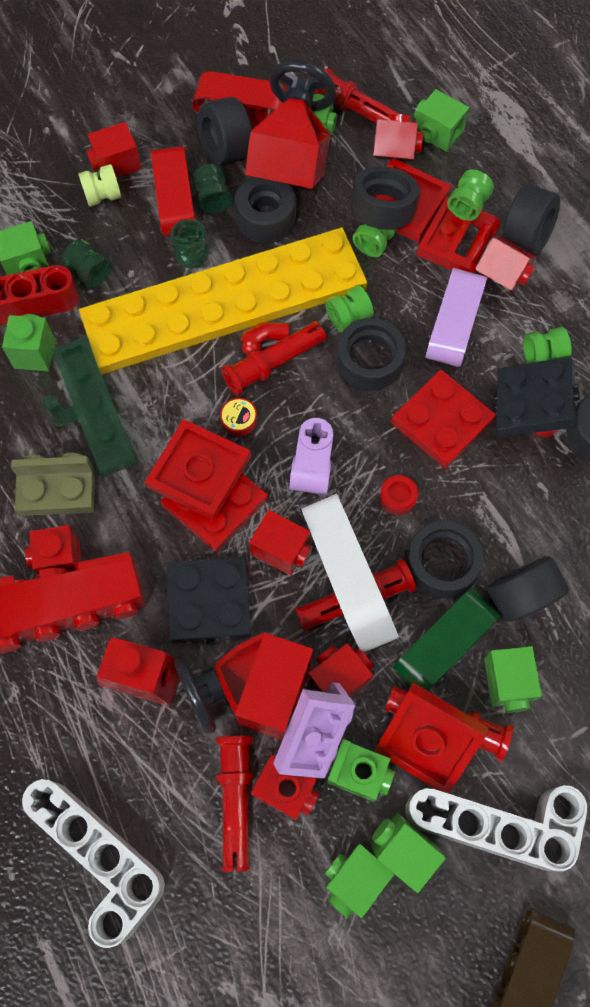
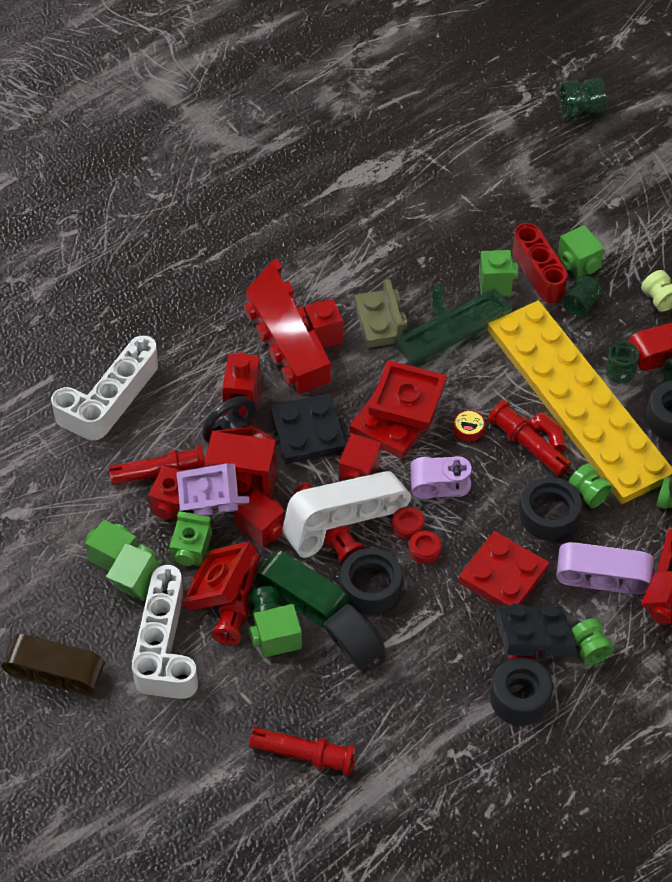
camera: 80 degrees right, 15 degrees down
none -> dark green wheel [247,586,282,624]
none -> red tile [392,507,425,540]

